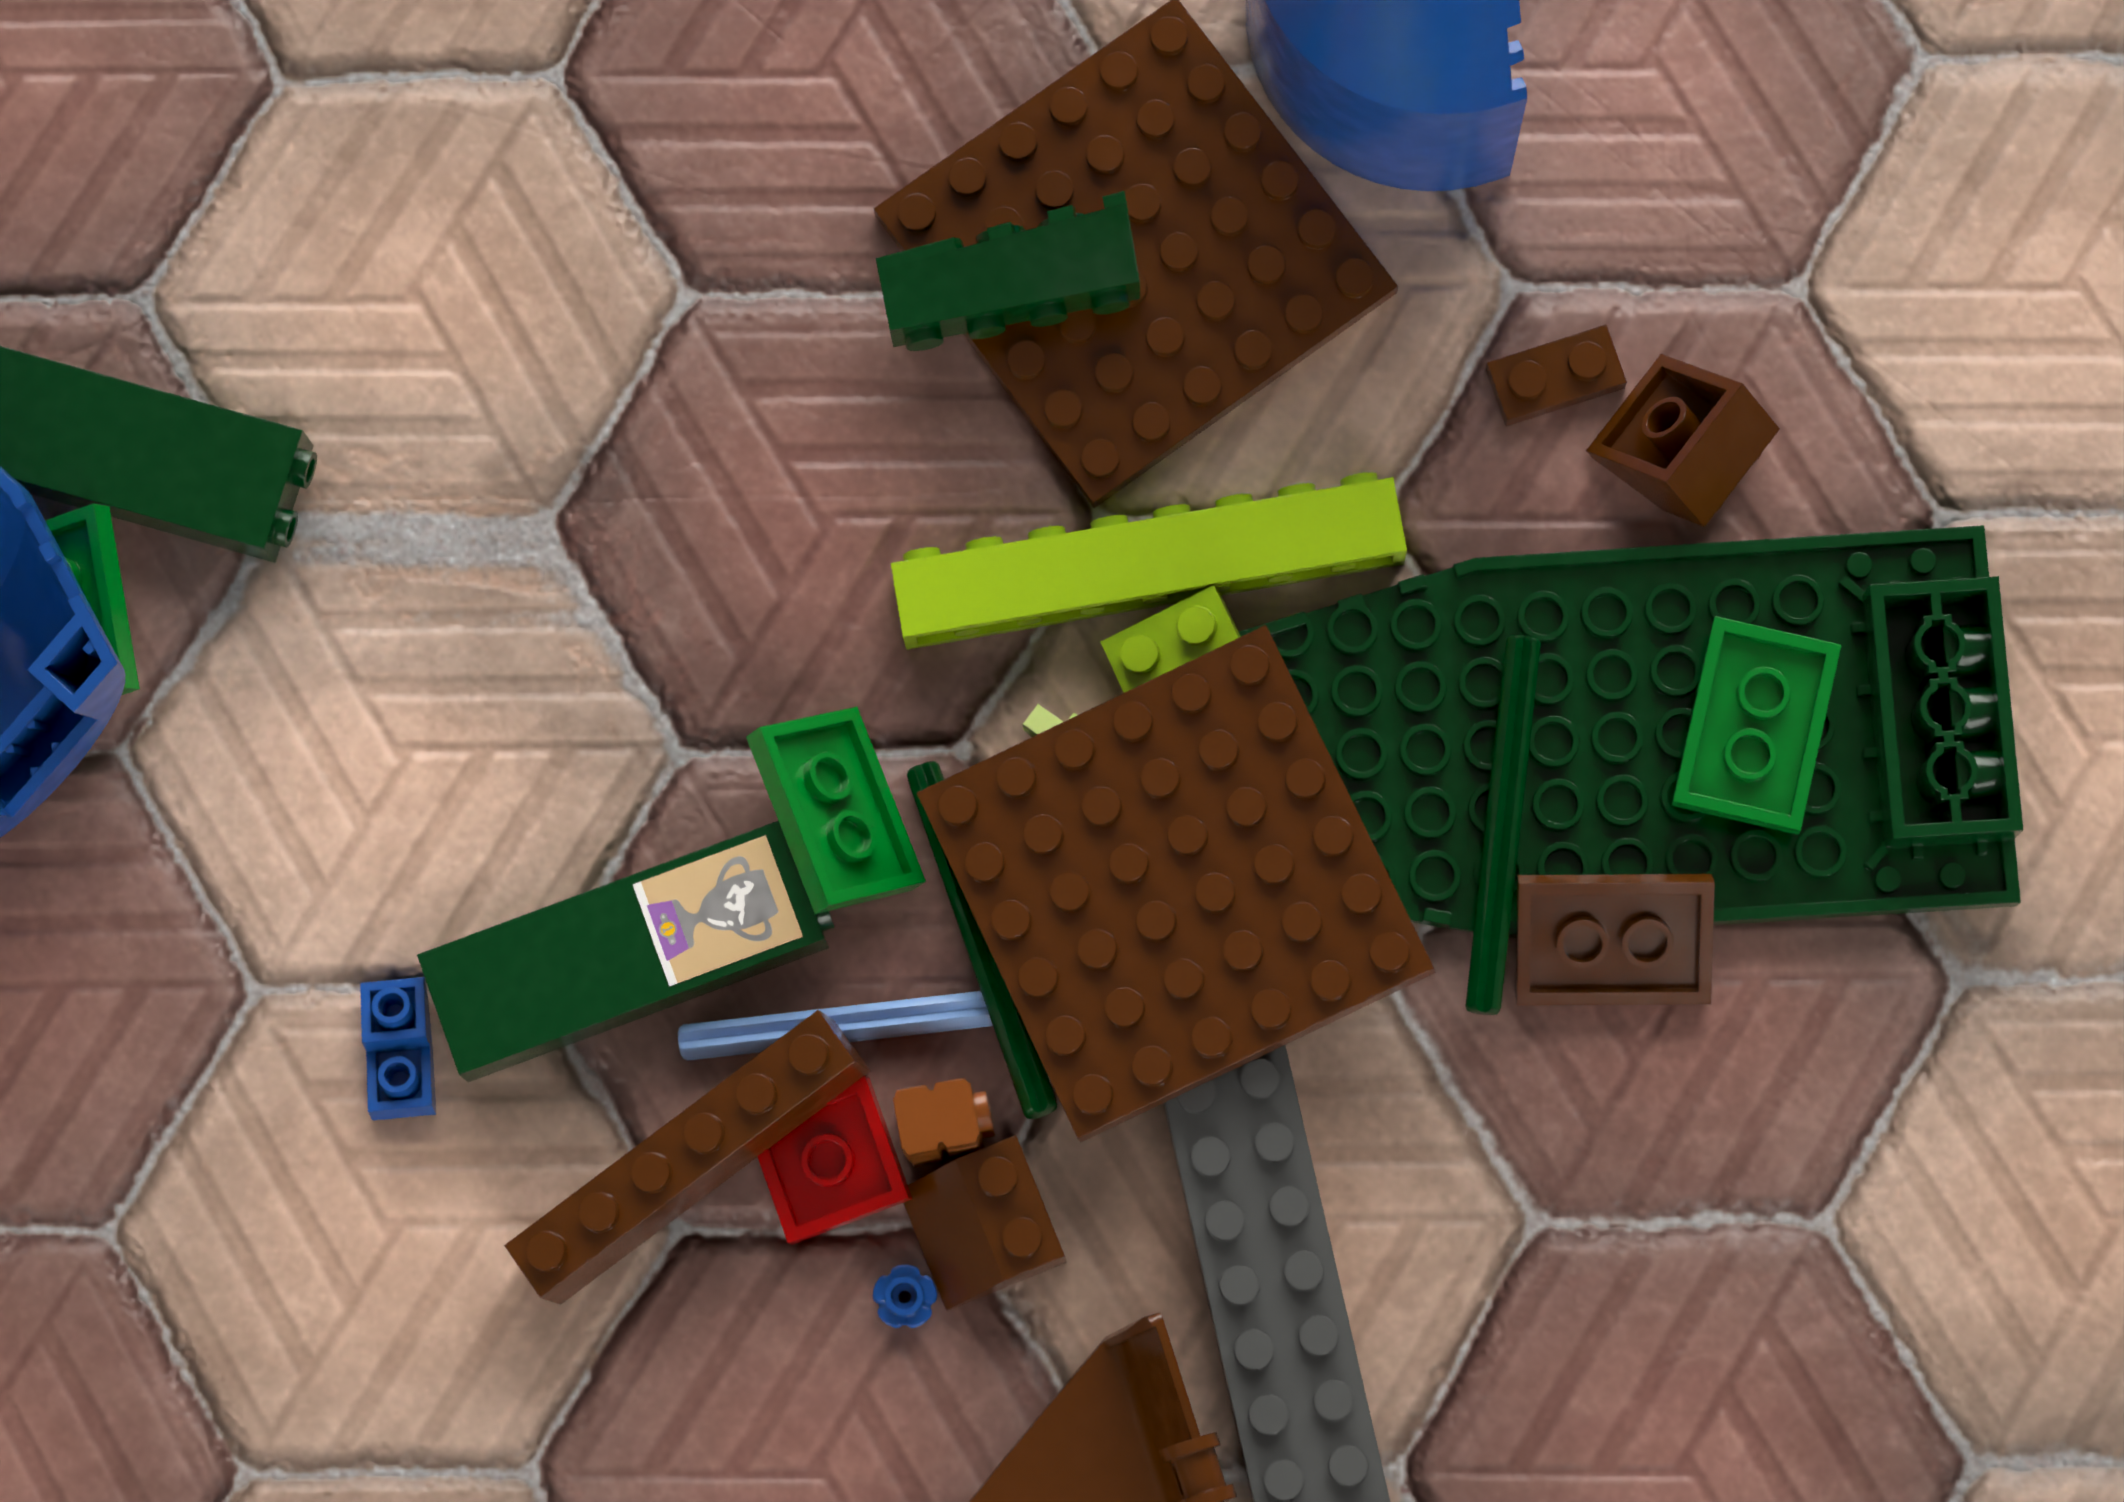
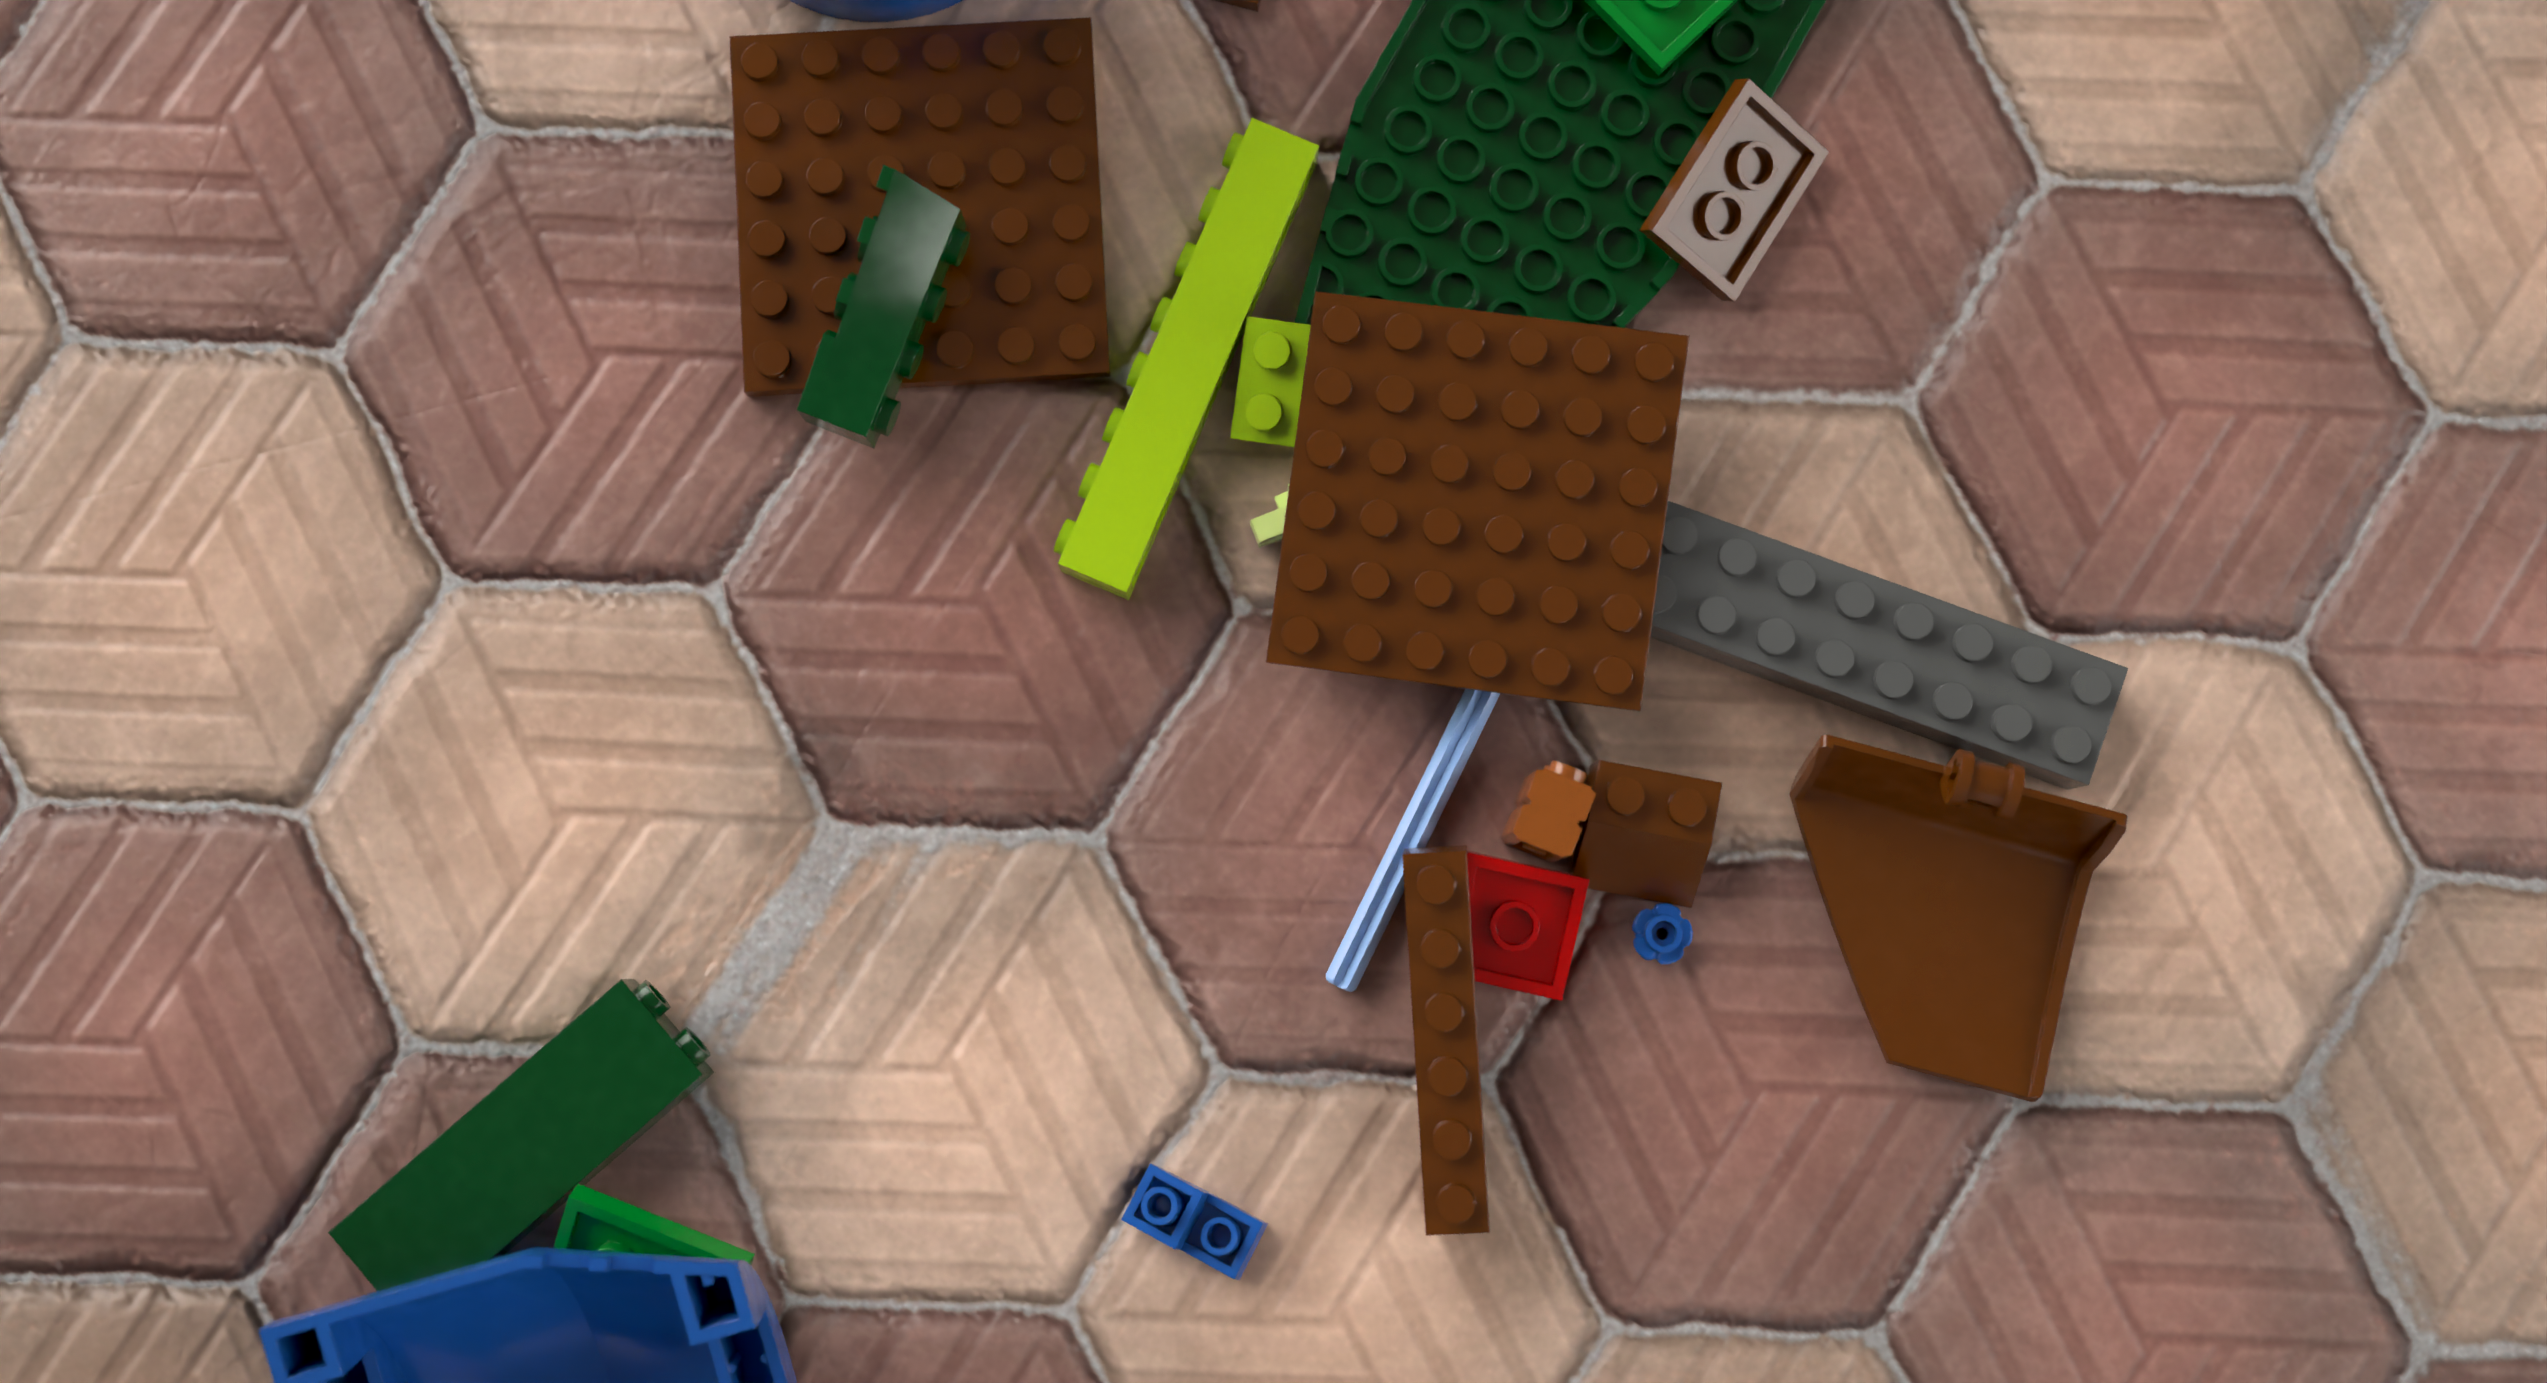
camera: 70 degrees left, 5 degrees up
dark green brick [417,821,835,1082] -> none
green plate [746,707,926,914] -> none
dark green axle [907,761,1057,1119] -> none
dark green axle [1465,635,1541,1015] -> none

